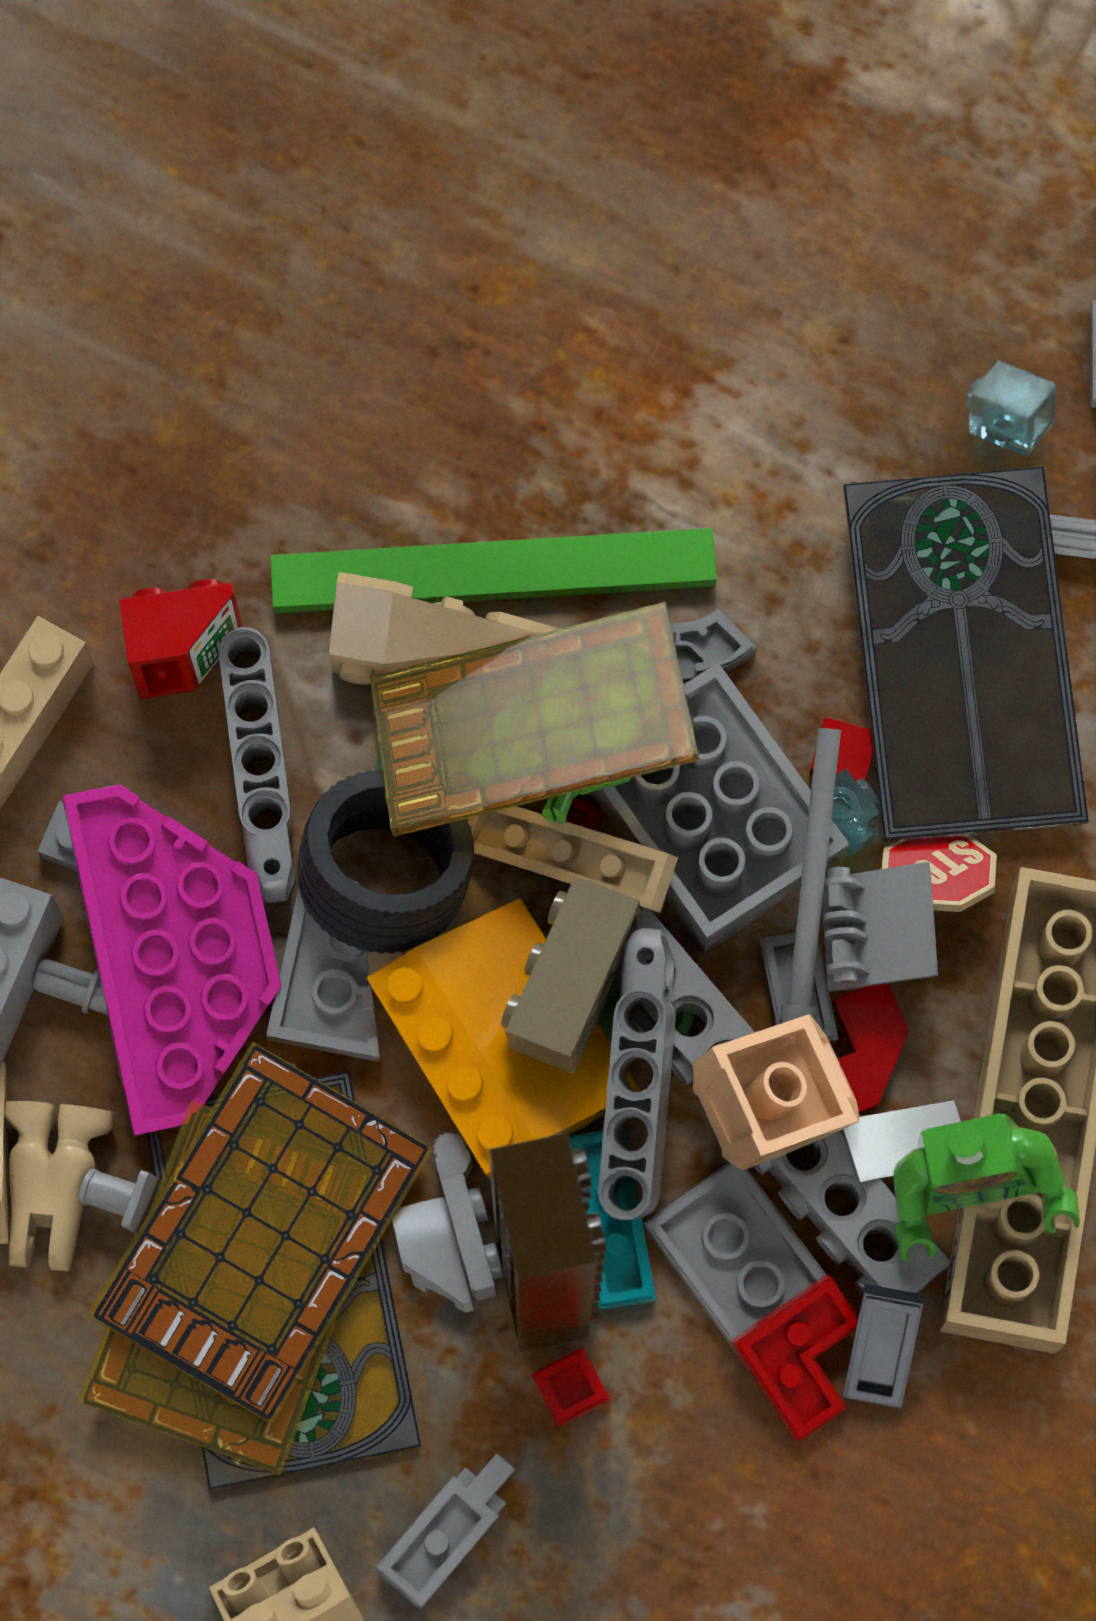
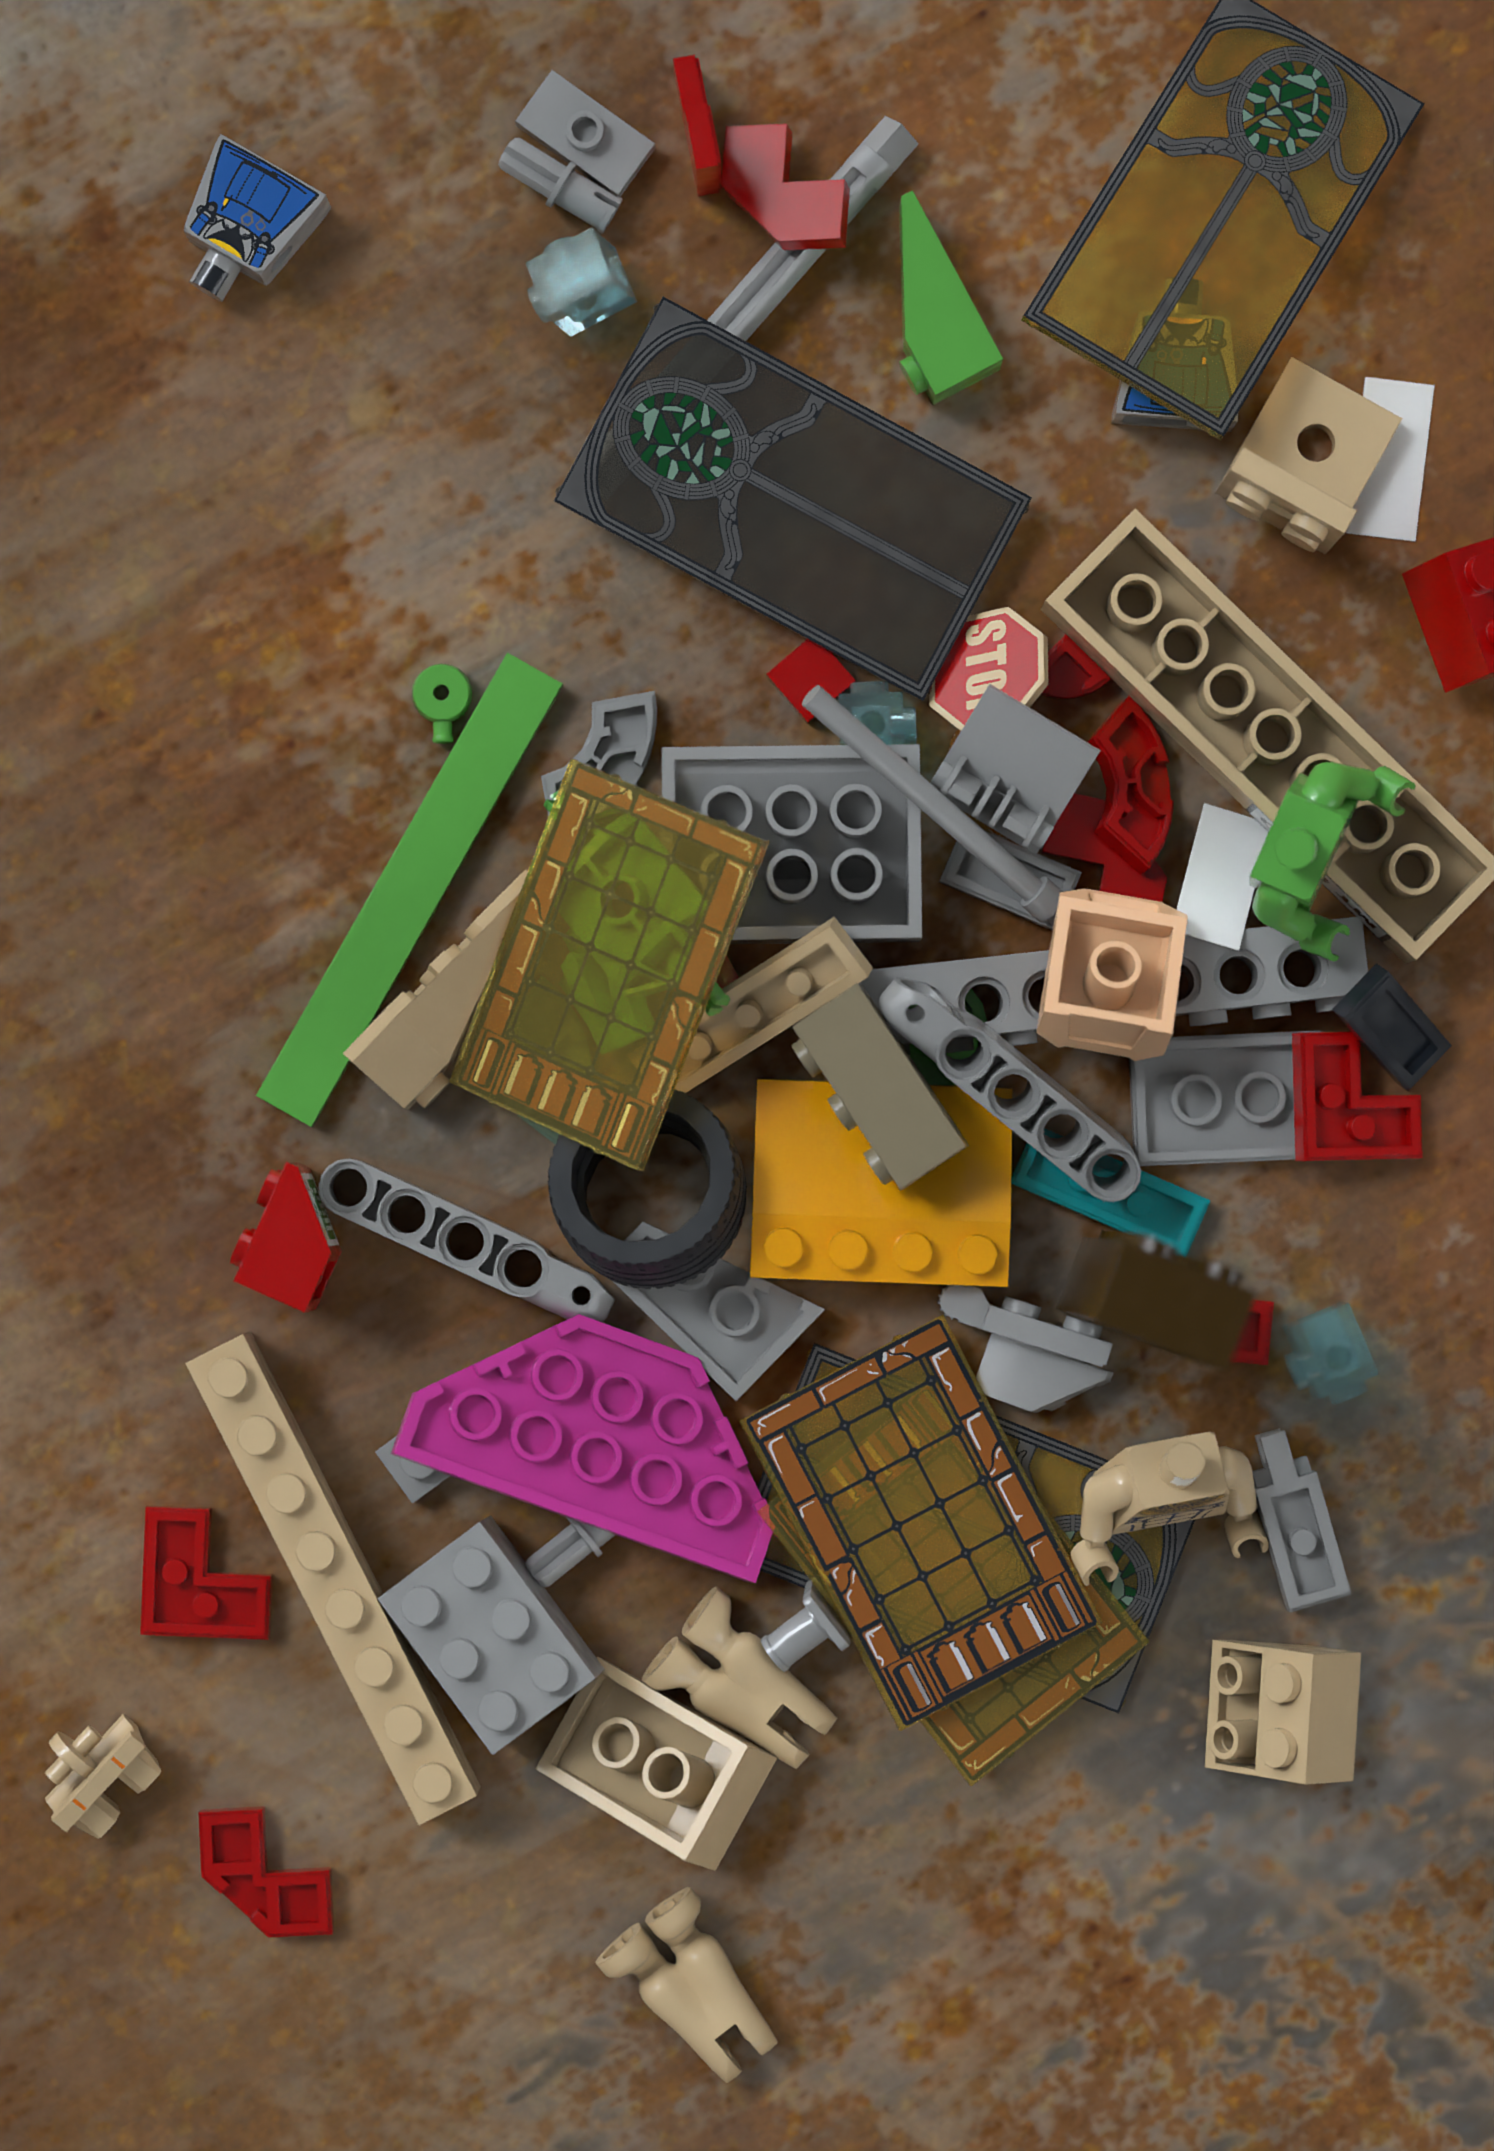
camera: 60 degrees left, 15 degrees up
none -> torso [184,134,331,302]
none -> bright green piece [412,664,472,744]
none -> light grey axle [498,138,623,234]
none -> red tile [1040,634,1111,699]
none -> tan torso [1070,1432,1269,1586]
none -> red tile [1087,695,1174,875]
none -> clear light blue brick [1282,1302,1379,1405]

